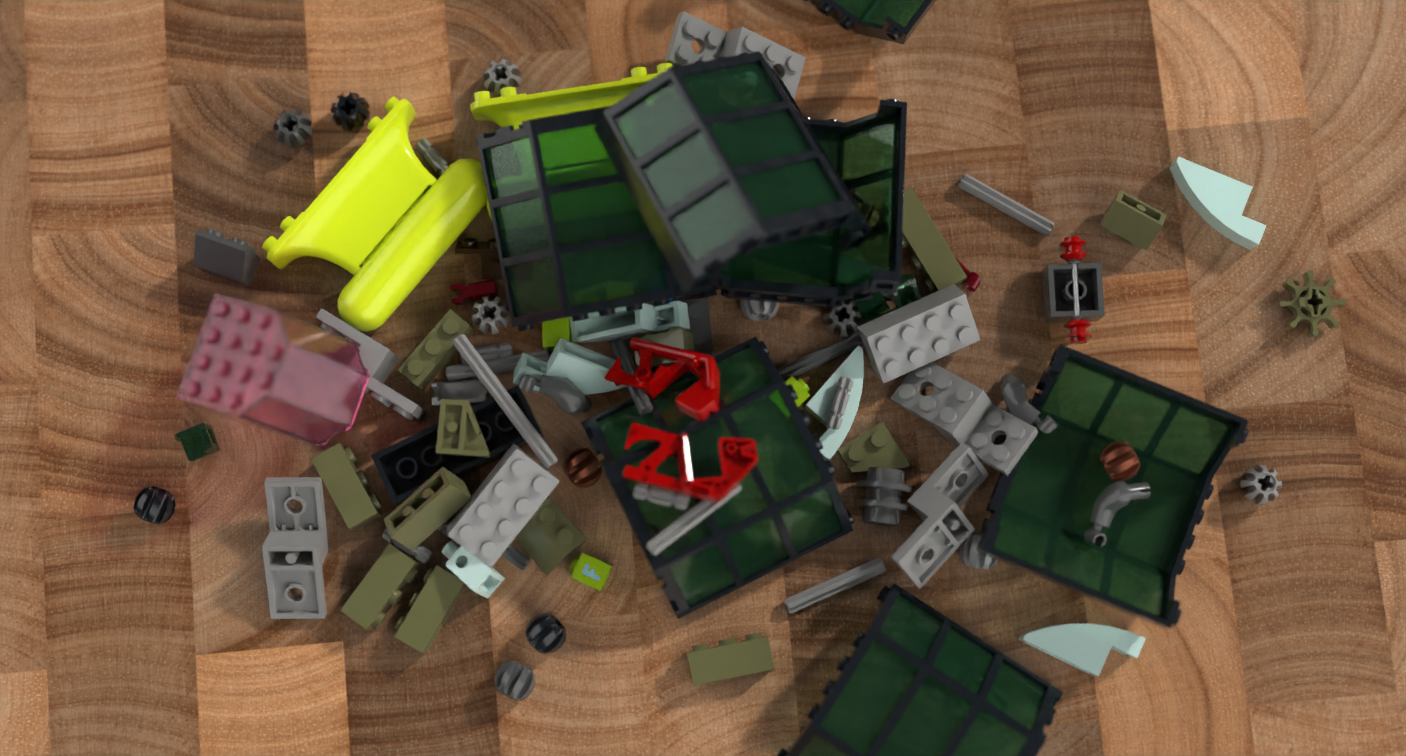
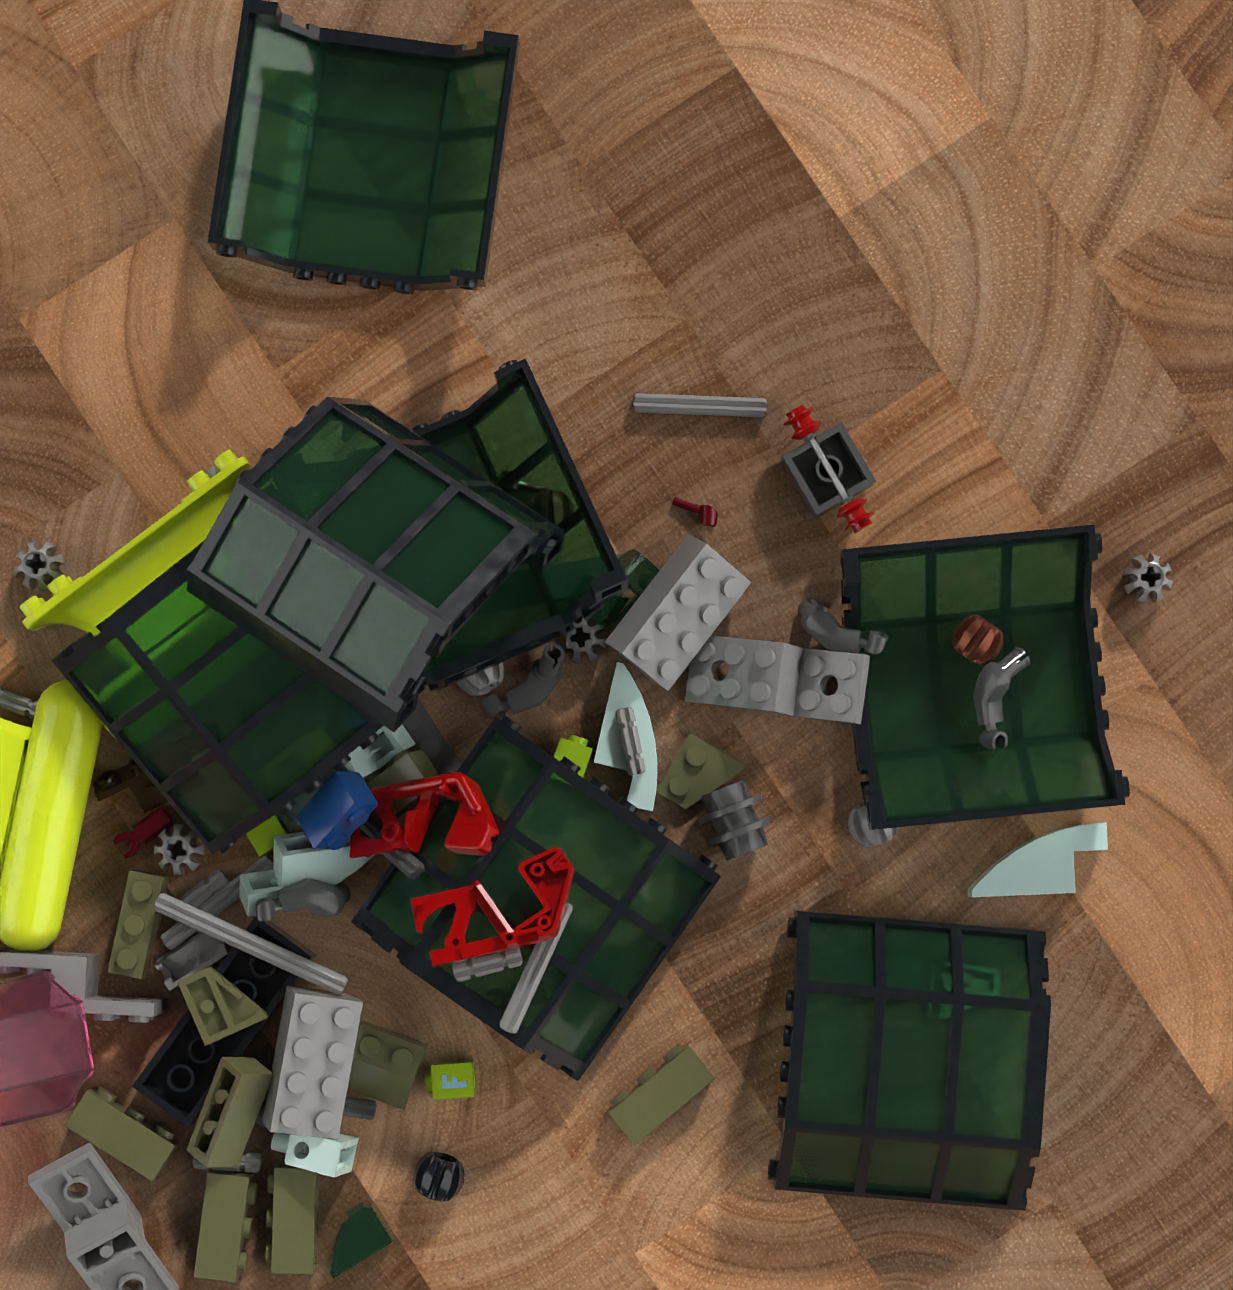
camera: 30 degrees left, 5 degrees up
dark grey piece [494,661,535,701] -> none
copper piece [563,448,602,488] -> none
light grey bracket [664,11,806,99] -> none
dark grey axle [778,332,864,382] -> none
light grey axle [784,558,886,614] -> none
olive brick [882,188,967,294] -> none
light grey bracket [891,442,989,589] -> none
olive brick [1100,189,1166,250] -> none
light aqua slope [1170,156,1266,250] -> none
olive gear [1275,270,1346,338] -> none
none -> blue brick [295,771,378,850]
none -> clear green slope [329,1201,395,1278]
none -> dark grey arm [482,644,565,719]

